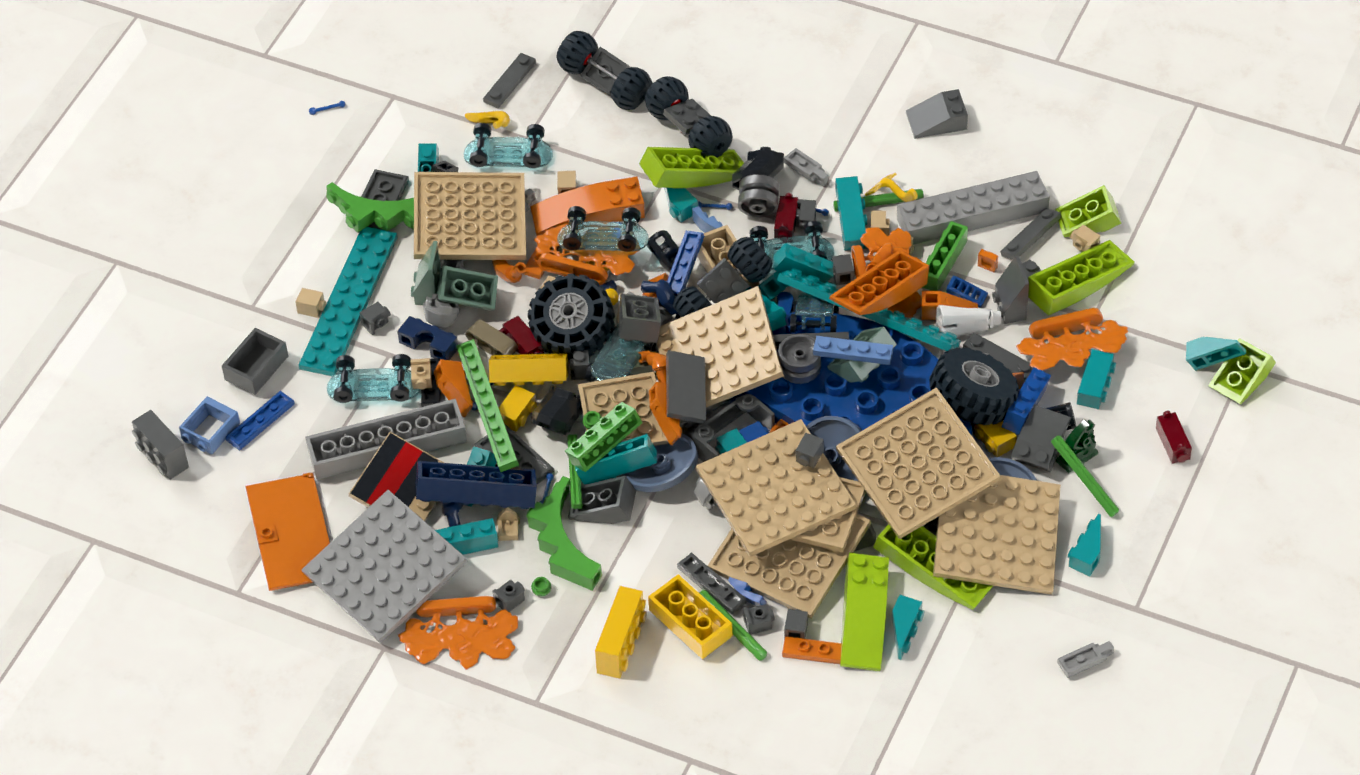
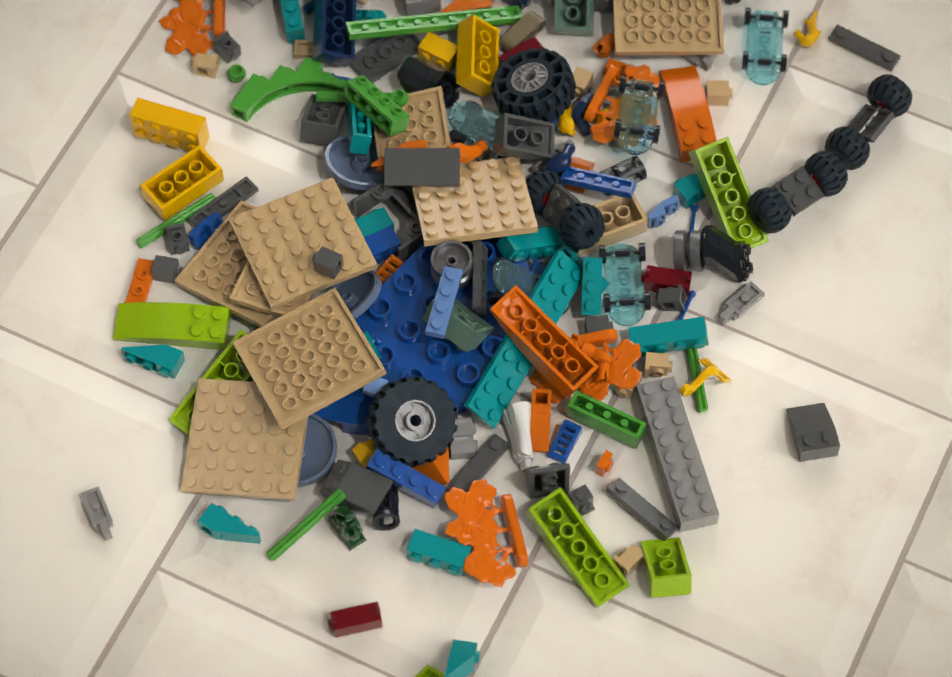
camera: 90 degrees right, 10 degrees up
dark grey brick [570,350,589,380] -> none
none -> tan brick [191,53,220,79]

